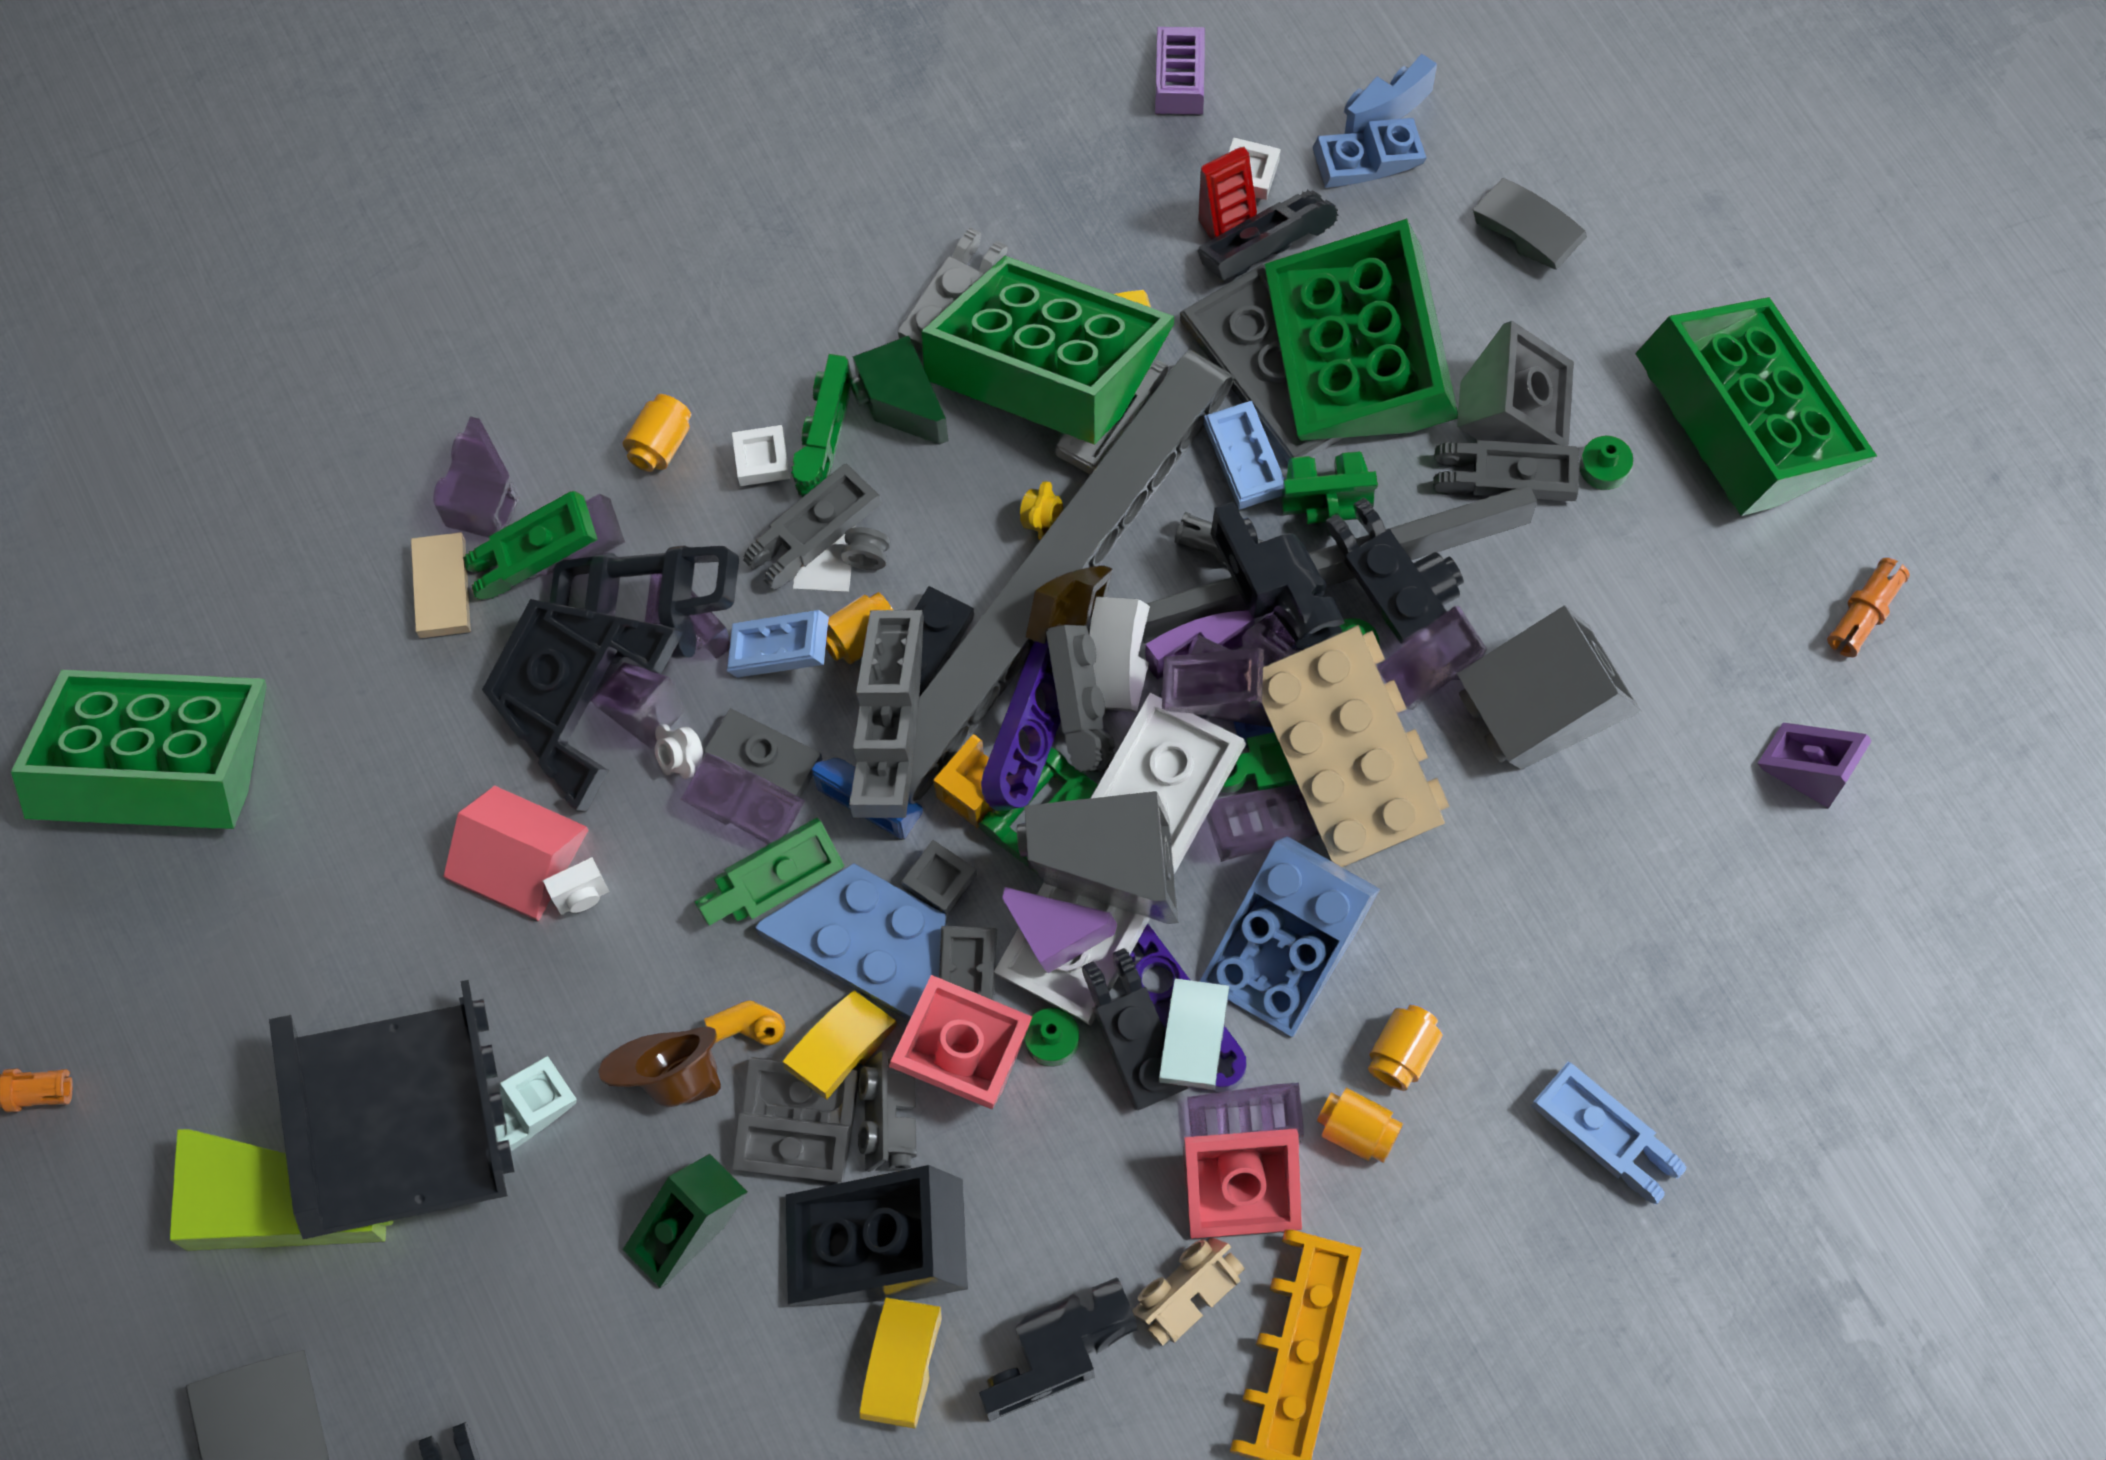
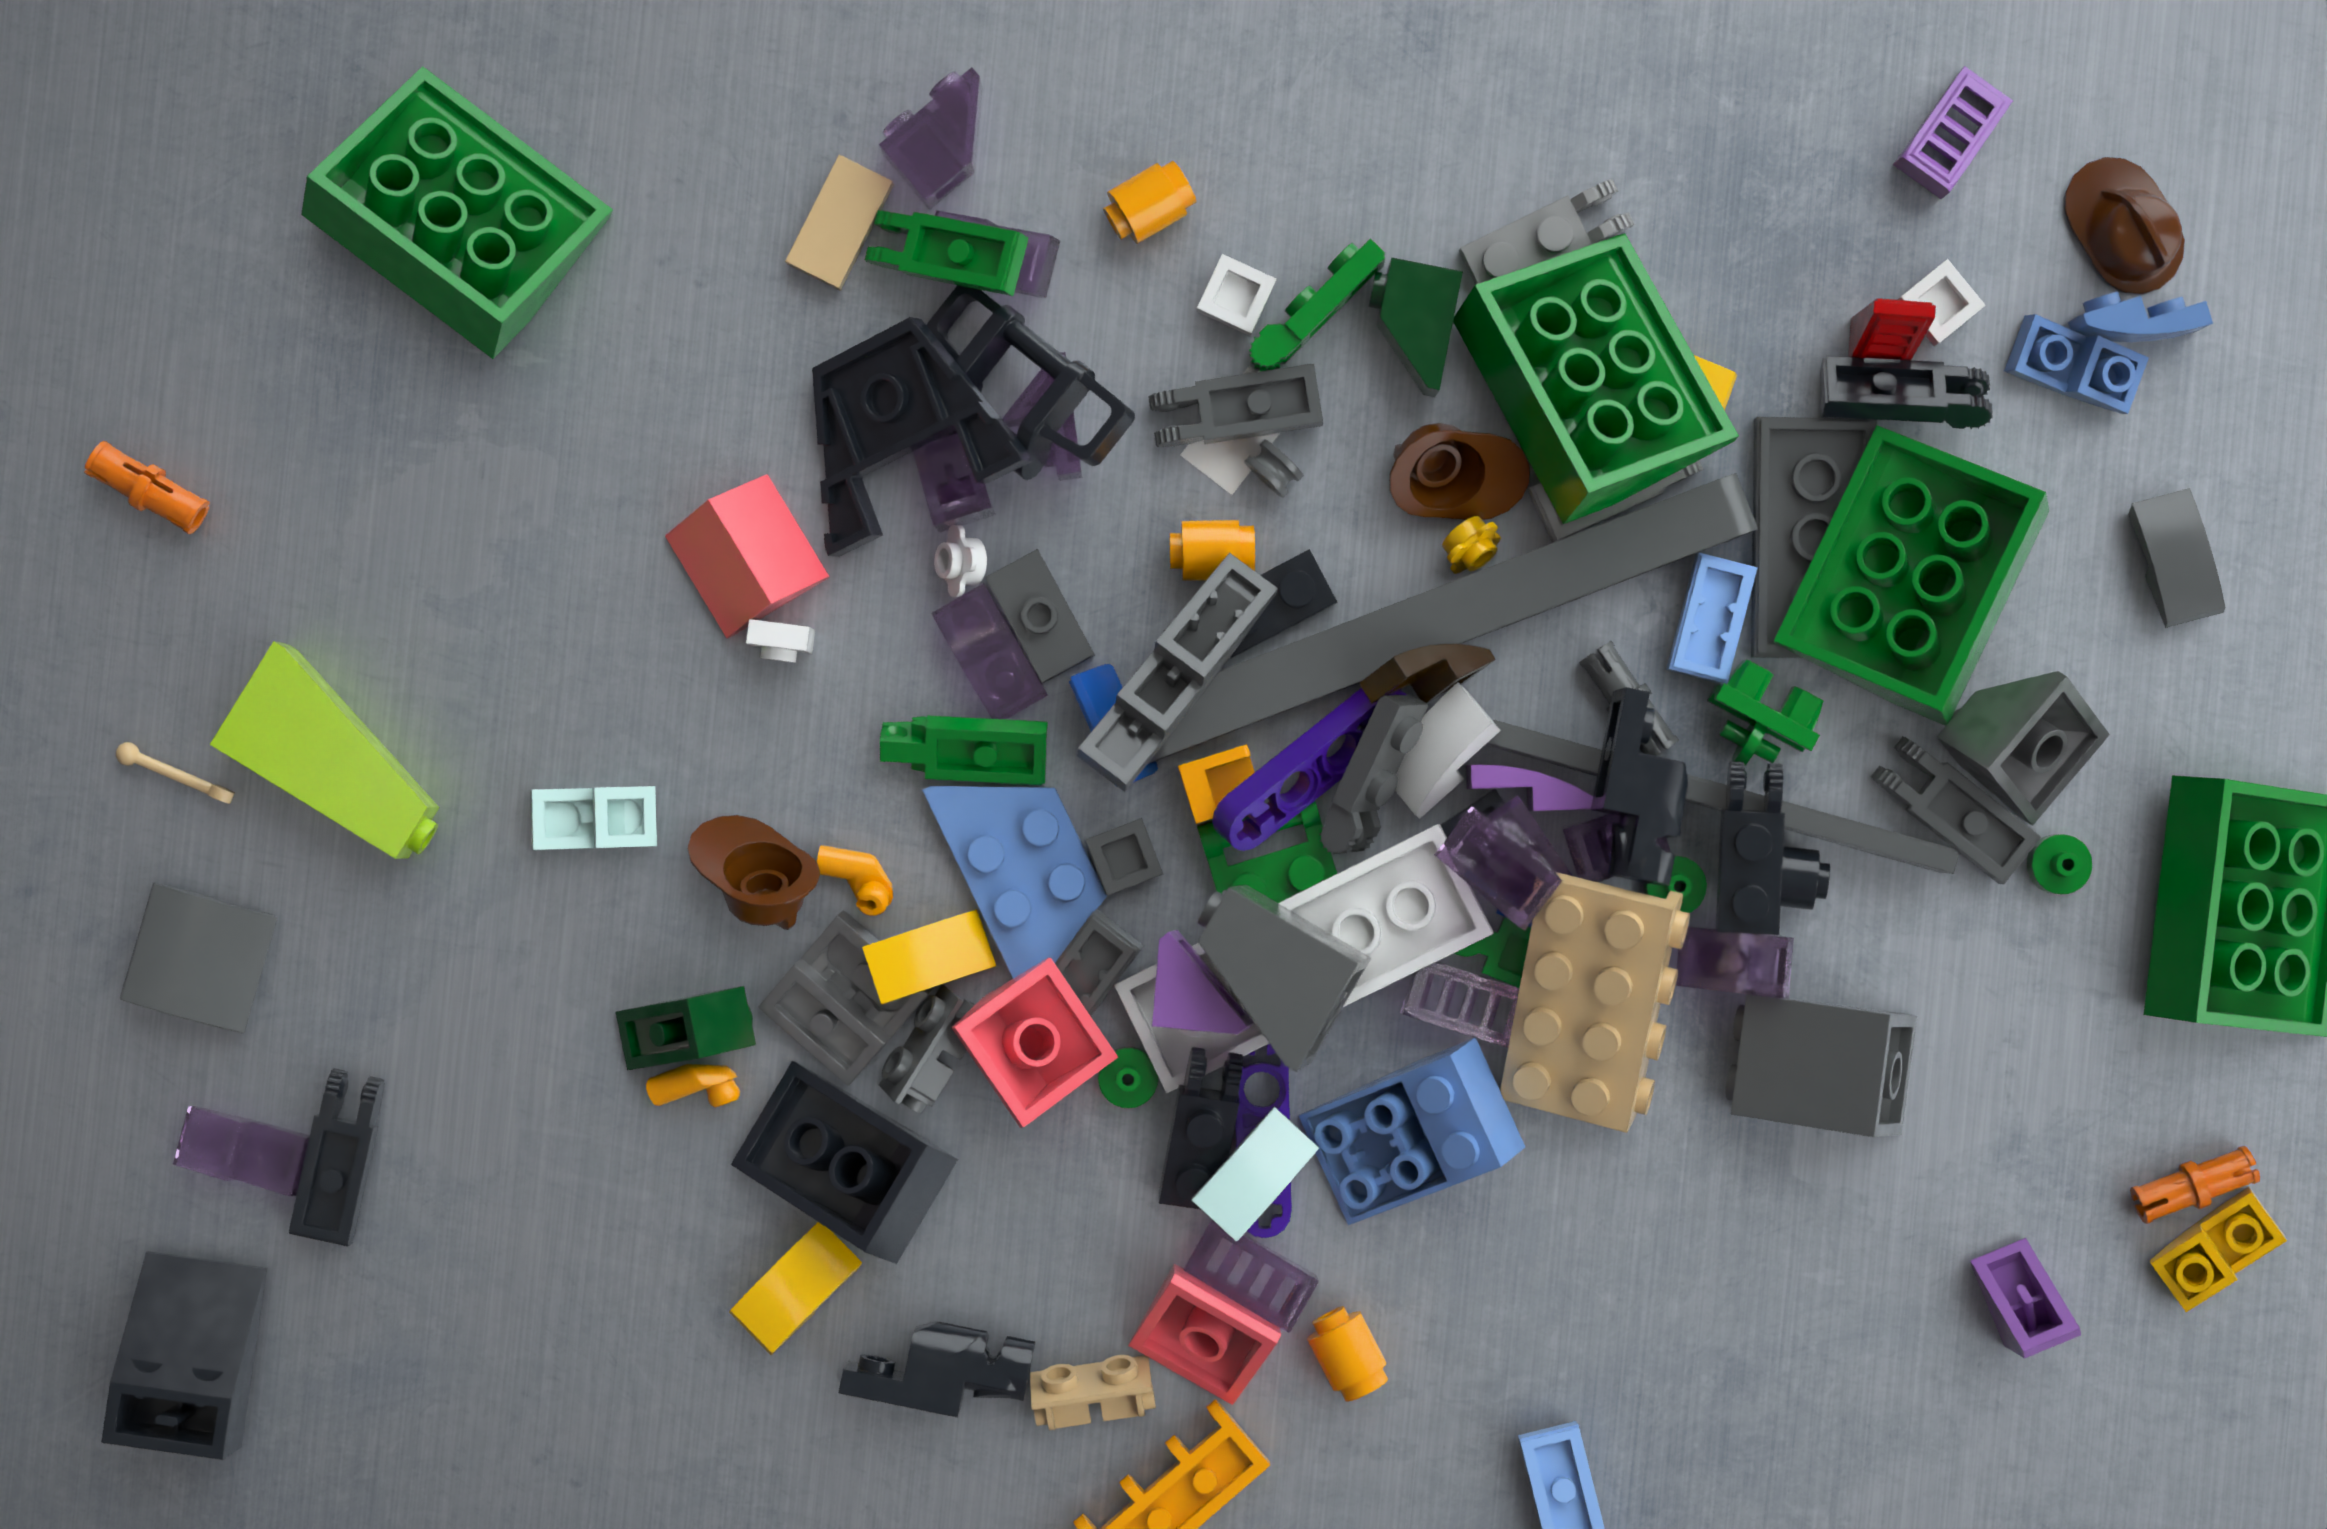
camera: 30 degrees right, 20 degrees up
black panel [269,980,515,1239] -> none
light blue plate [727,610,829,678] -> none
light orange brick [1368,1005,1443,1091] -> none
none -> tan hinge [116,742,235,804]
none -> light orange arm [646,1064,740,1108]
none -> reddish brown piece [1389,423,1530,520]
none -> reddish brown piece [2065,157,2185,294]
none -> yellow slope [2150,1187,2287,1312]

